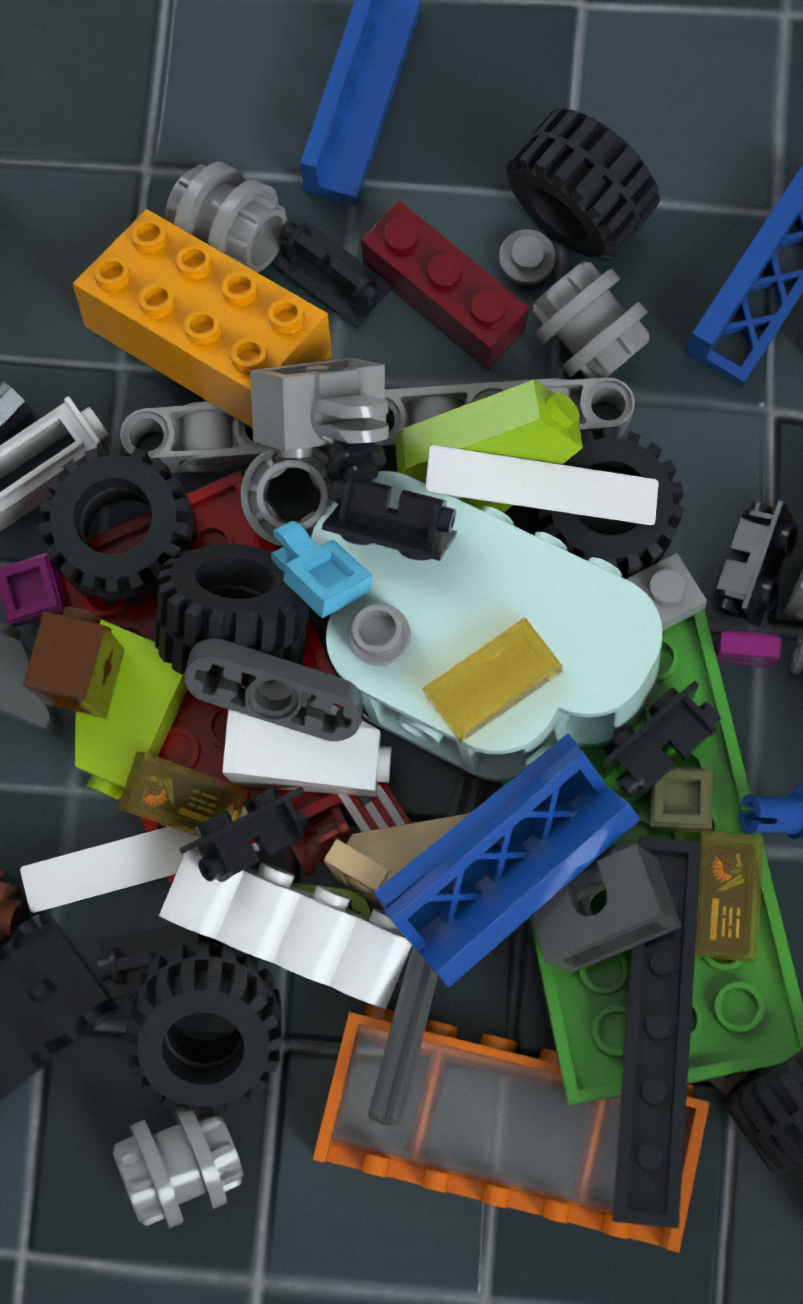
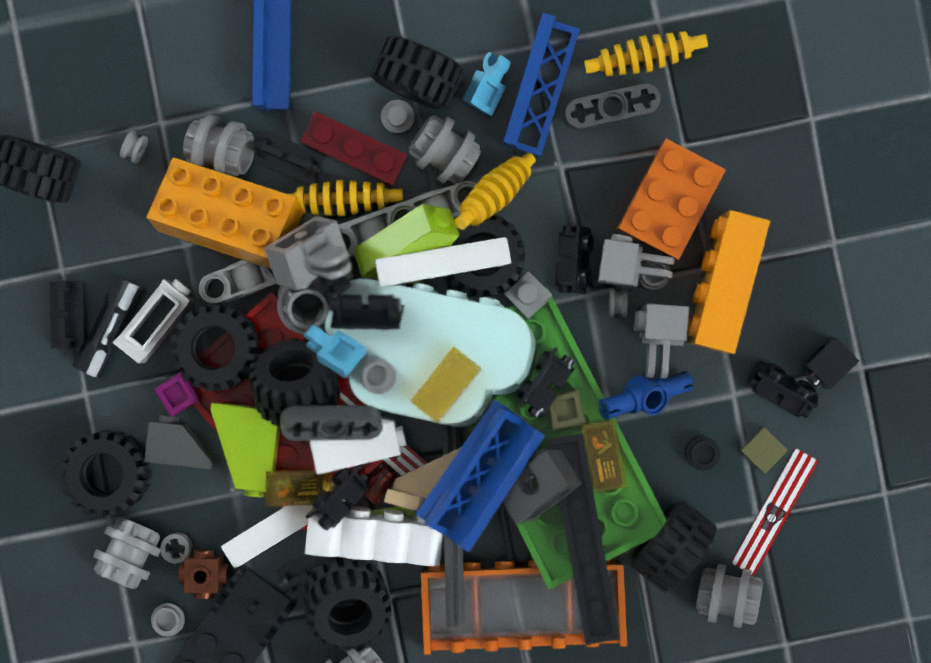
camera: 20 degrees left, 10 degrees up
reddish brown brick [23,607,125,719] -> none
magenta tile [713,630,781,669] -> none
none -> light grey bush [120,130,148,164]
none -> yellow piece [288,179,404,217]
none -> yellow piece [454,153,536,230]
none -> medium azure plate [462,52,511,116]

